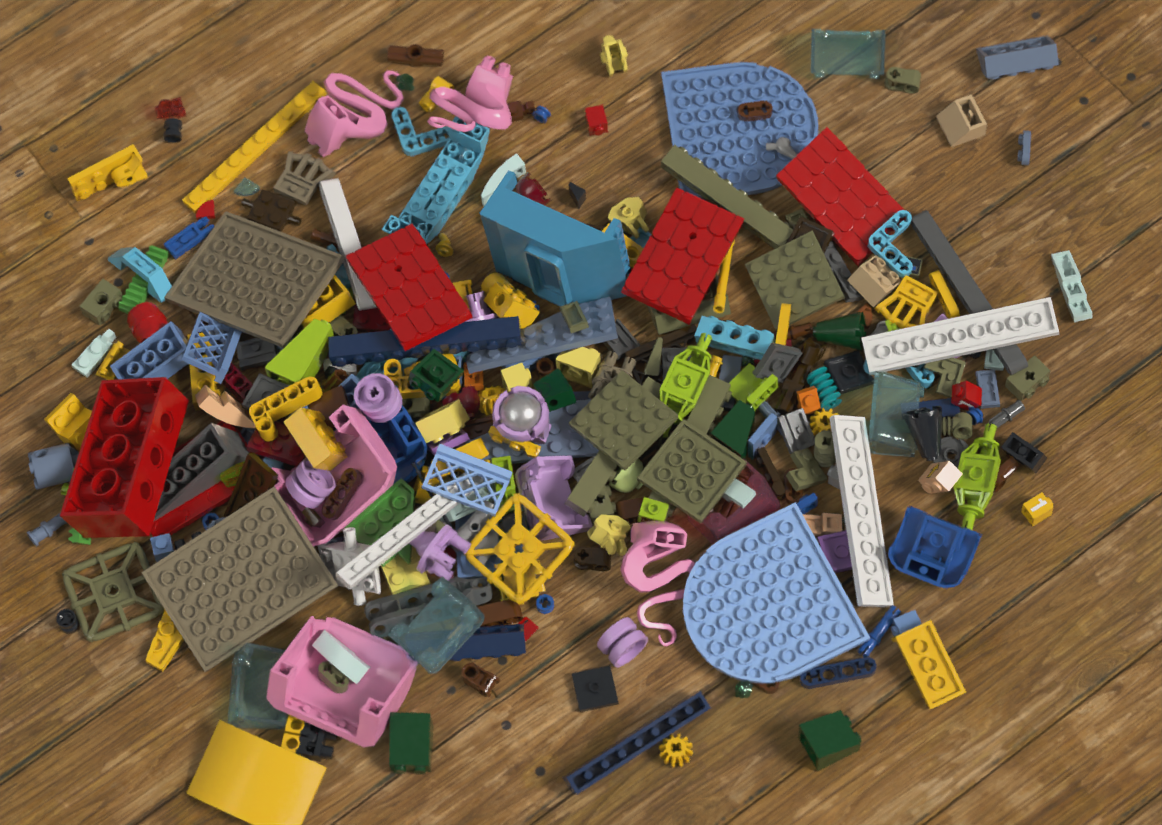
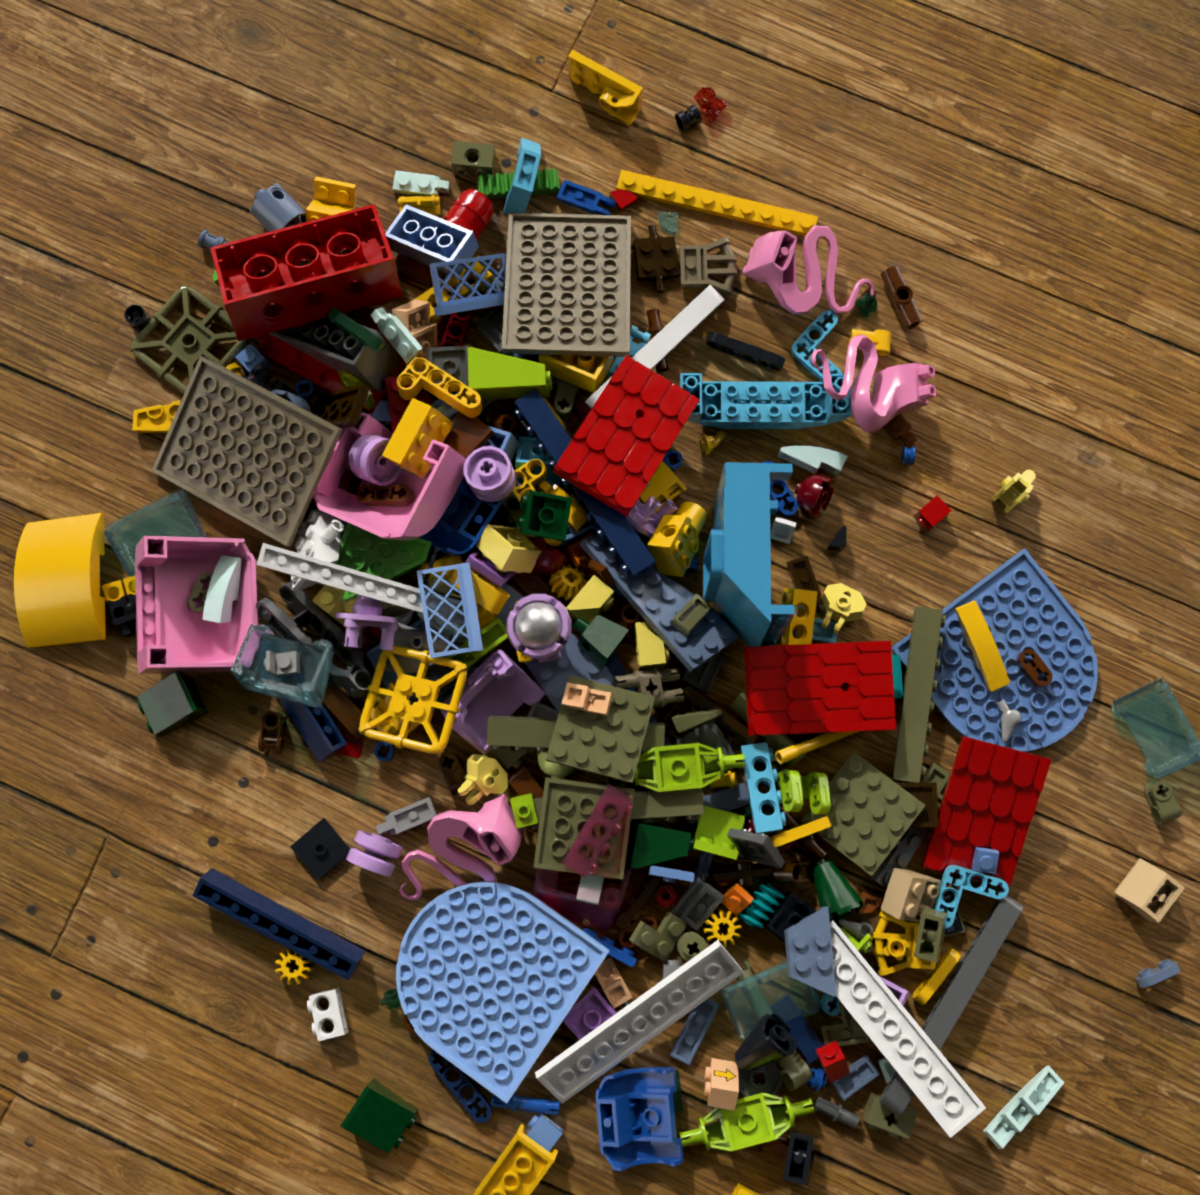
camera: 55 degrees right, 15 degrees up
none -> light grey bracket [264,651,300,678]
none -> white brick [307,987,348,1041]
none -> clear green beam [326,307,385,353]
none -> light aqua hinge [371,307,422,363]
none -> light grey hinge [376,797,437,835]
none -> light nougat slope [562,683,613,716]
none -> clear pink brick [562,784,634,878]
none -> reddish brown tile [579,555,615,587]
none -> red plate [655,885,677,907]
none -> sand blue tile [669,998,720,1066]
none -> black beam [706,332,785,371]
none -> lime piece [777,769,831,815]
none -> sand blue wing [784,907,837,997]
none -> yellow plate [883,934,909,961]
none -> olive brick [914,908,948,962]
none -> yellow slope [955,600,1011,692]
none -> medium blue plate [972,847,999,874]

